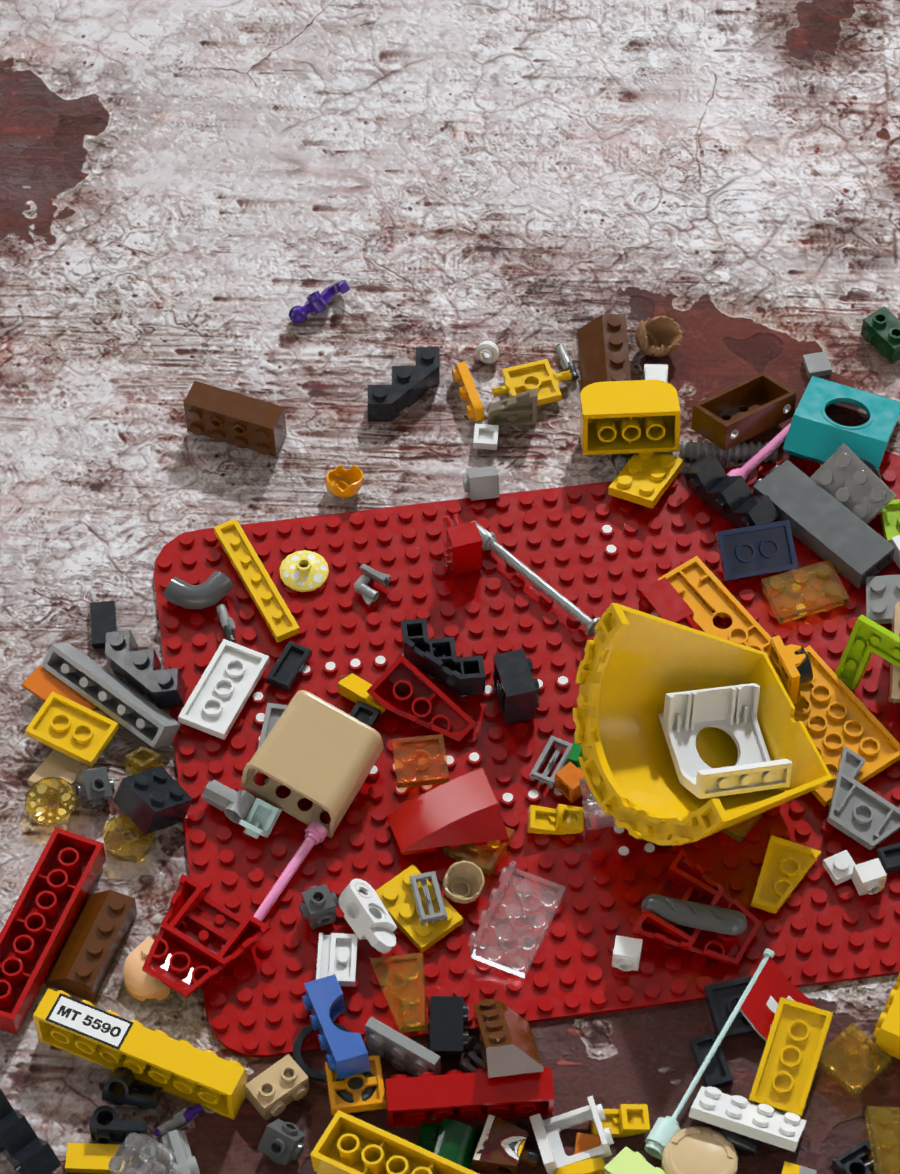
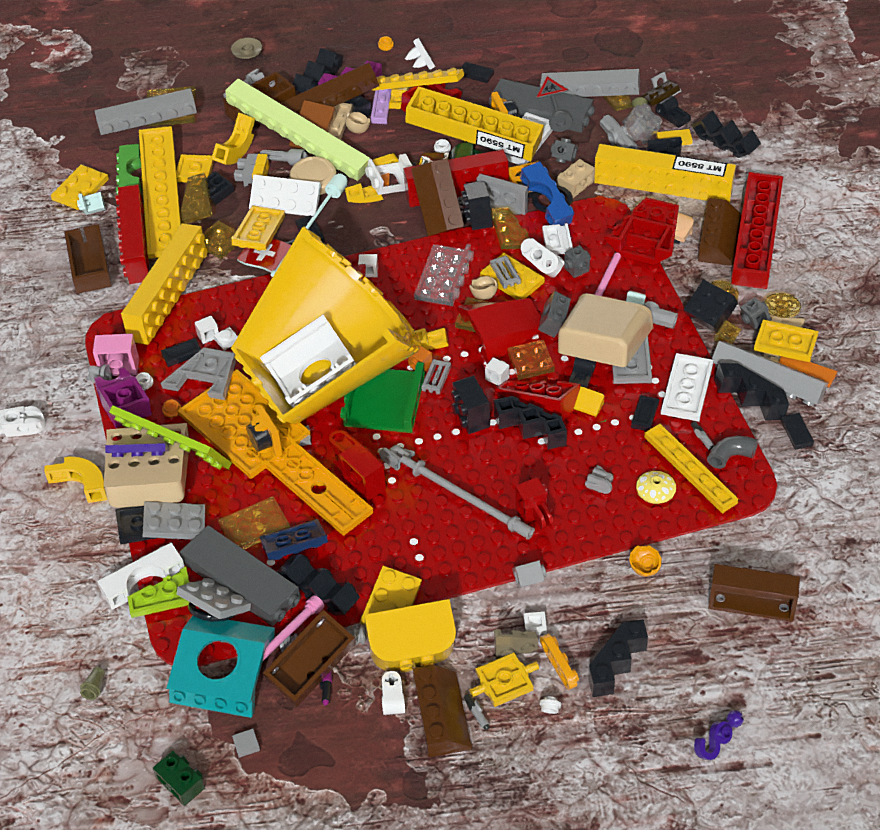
camera: 175 degrees right, 5 degrees down
medium nougat hair [635,315,683,358] -> none
none -> white plate [485,358,509,386]
none -> dark grey brick [538,291,571,337]

